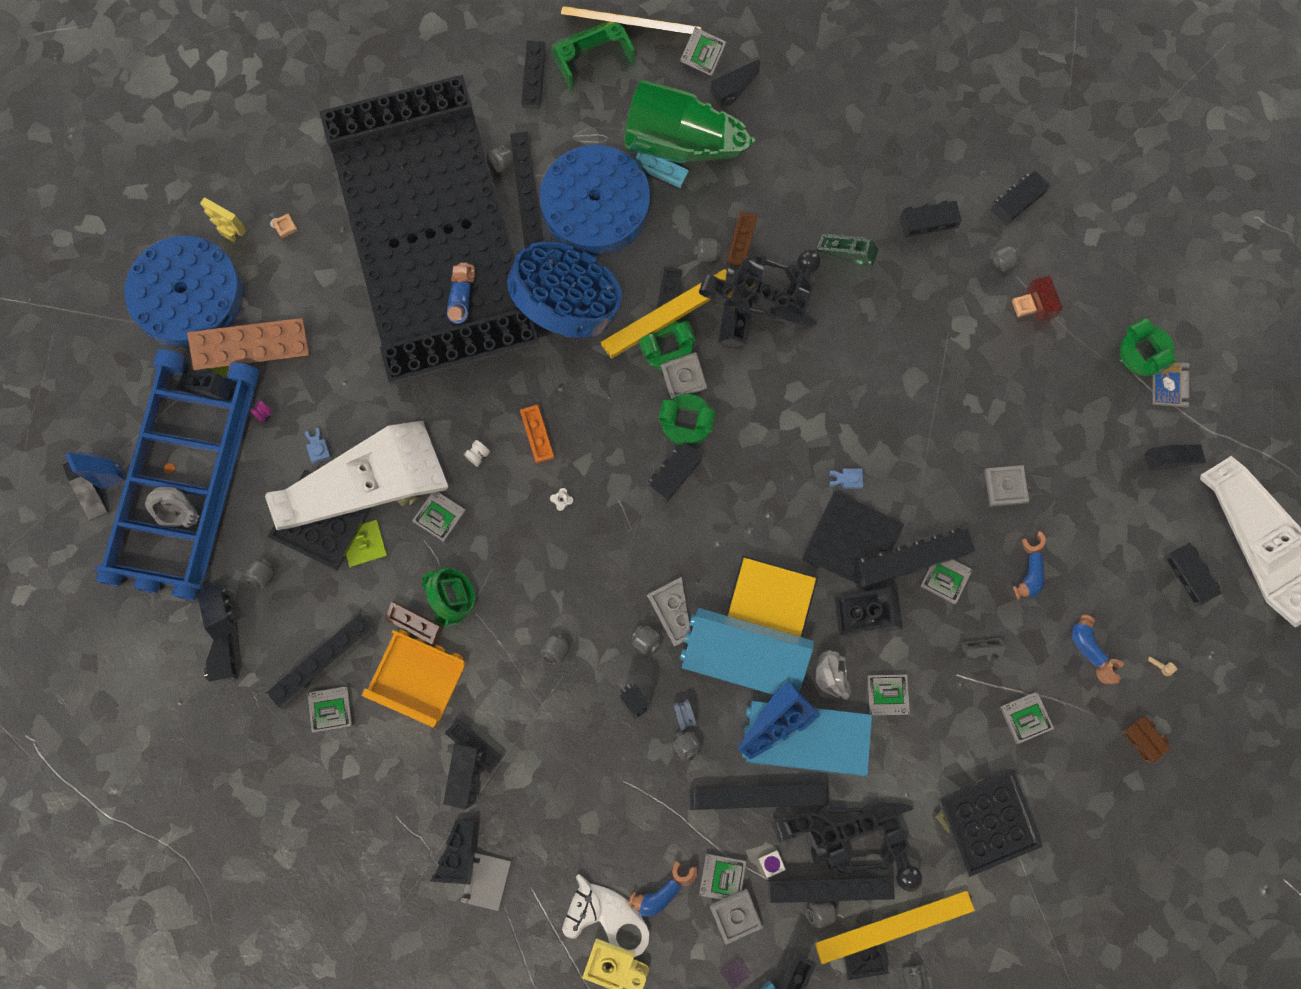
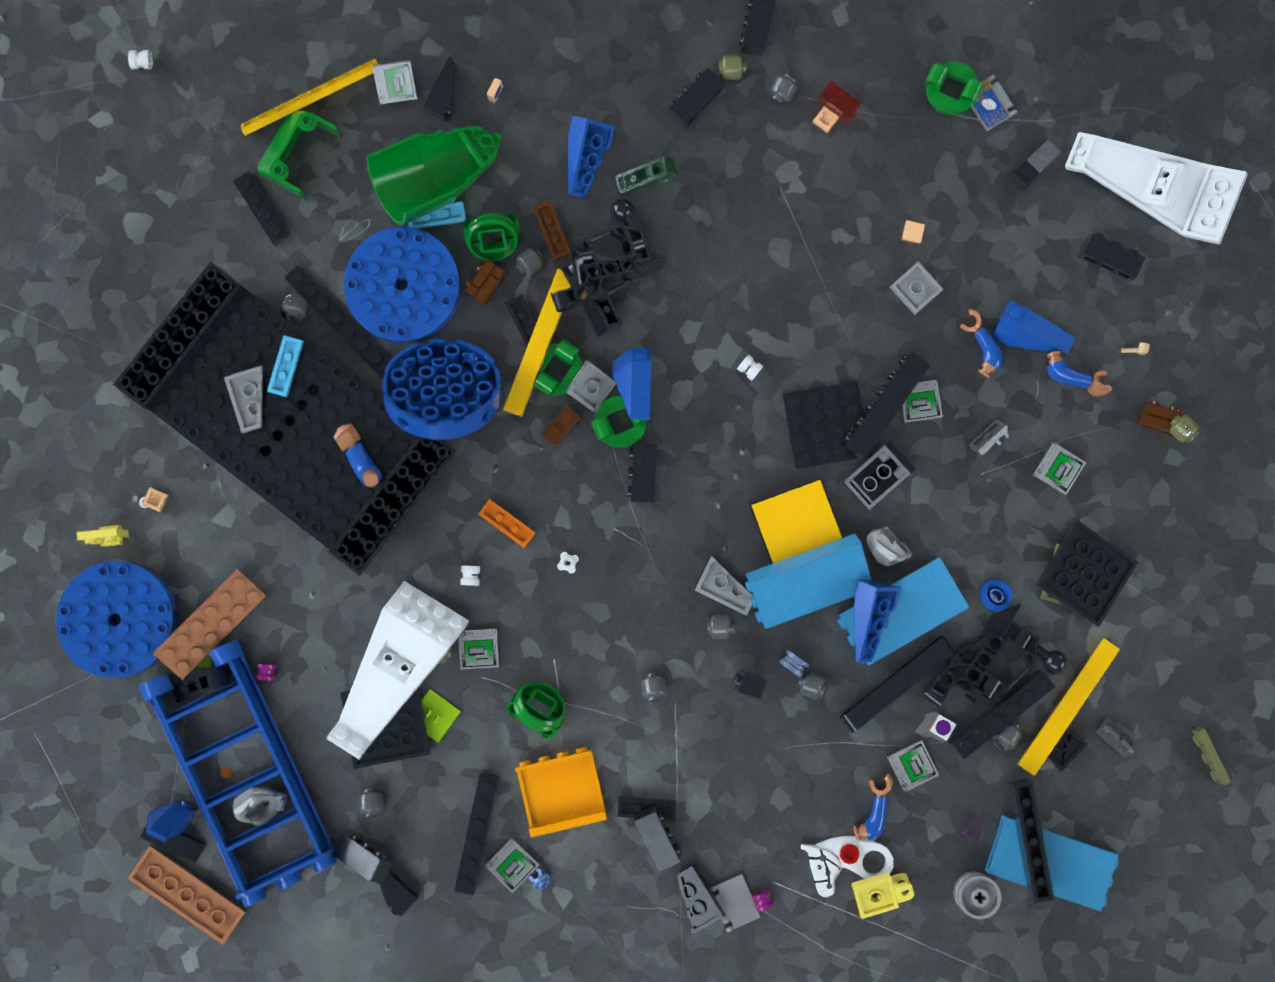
camera: 35 degrees left, 10 degrees up
medium blue plate [305,428,331,464] -> none
plate [385,601,443,644] -> none
light grey tile [709,889,763,945] -> none
medium blue plate [829,469,863,489] -> none
light grey tile [867,675,910,716] -> none
none -> nougat plate [127,845,247,945]
none -> light grey wing [224,365,263,434]
none -> medium azure plate [267,336,304,397]
none -> green piece [463,213,521,261]
none -> reddish brown brick [465,260,507,306]
none -> light nougat tile [487,78,503,103]
none -> medium blue plate [529,868,550,890]
none -> reddish brown brick [541,405,581,448]
none -> blue wedge [568,116,615,198]
none -> blue wedge [612,348,651,420]
none -> olive head [719,54,746,80]
none -> white wheel [737,354,764,381]
none -> magenta wheel [752,890,775,912]
none -> red tile [839,844,860,864]
none -> light nougat tile [902,220,925,244]
none -> blue hat [980,579,1012,612]
none -> blue wedge [991,301,1075,355]
none -> olive head [1169,414,1200,443]

